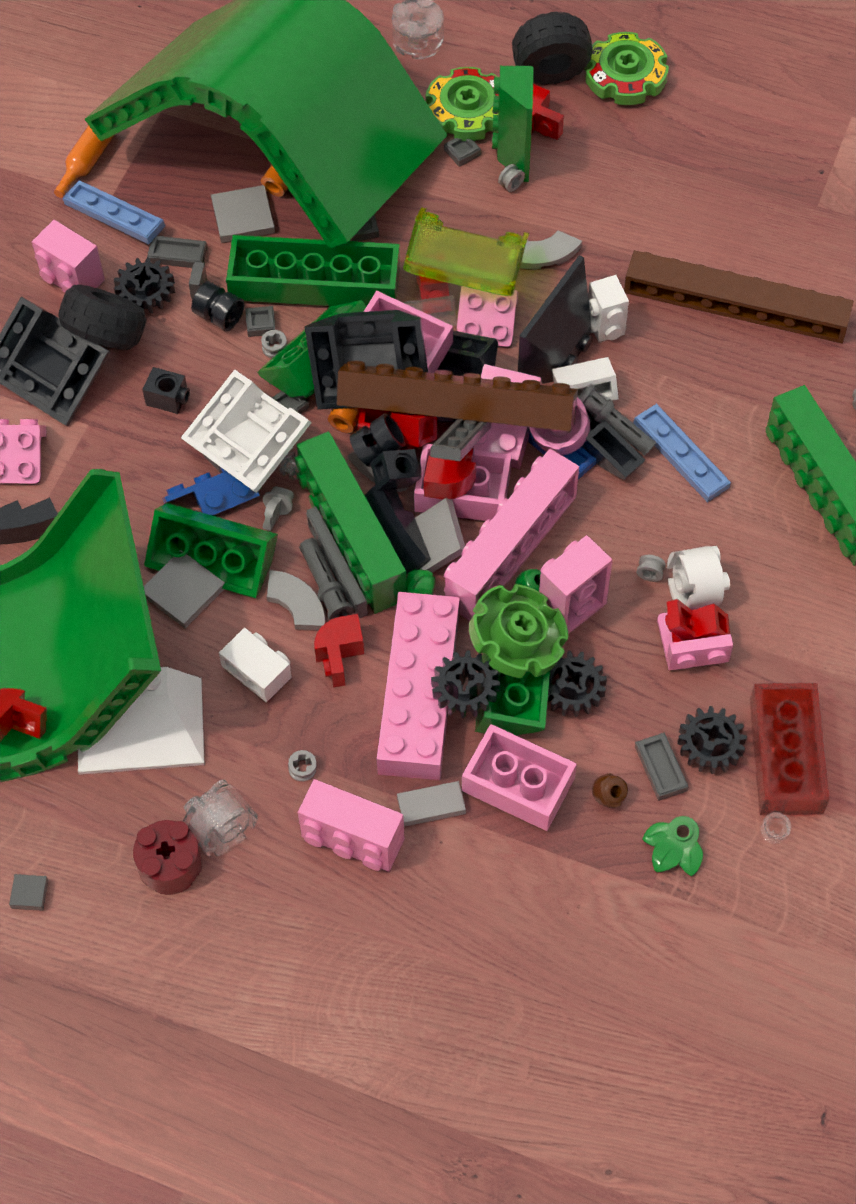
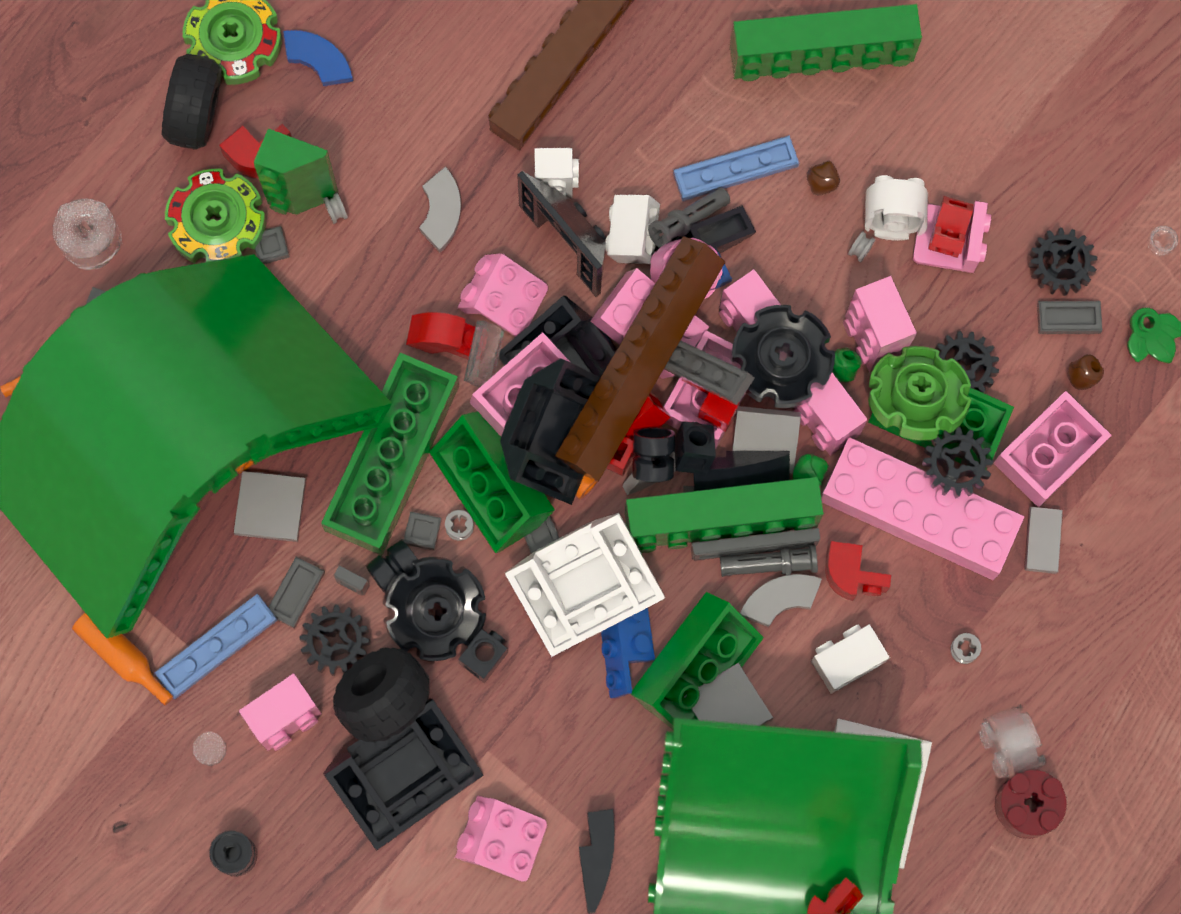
camera: 75 degrees left, 15 degrees up
light grey piece [263,486,294,531] -> none
bright pink brick [298,779,405,872] -> none
clear neon green windscreen [403,207,529,296] -> none
clear red brick [750,683,830,815] -> none
none -> clear tile [193,732,227,766]
none -> blue tile [283,30,353,86]
none -> black piece [383,557,486,661]
none -> black piece [731,305,835,408]
none -> reddish brown piece [807,161,840,195]

